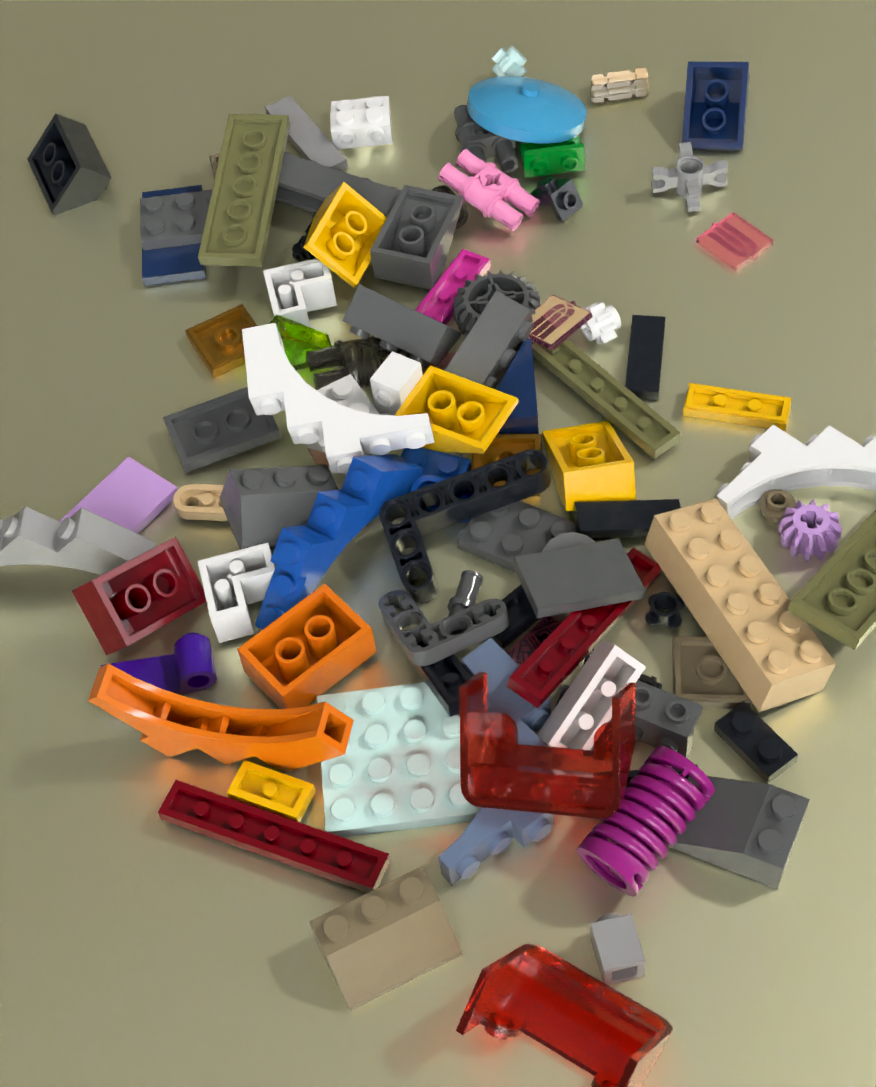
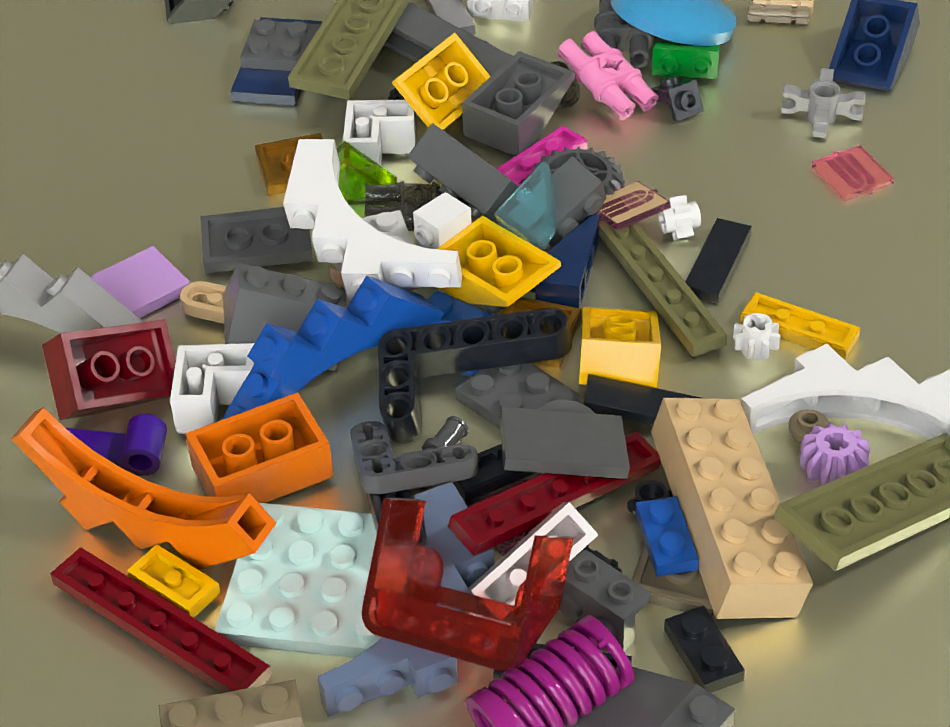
camera: 10 degrees right, 10 degrees down
none -> clear light blue slope [494,161,557,248]
none -> blue plate [635,496,699,577]
none -> white gear [733,313,781,360]

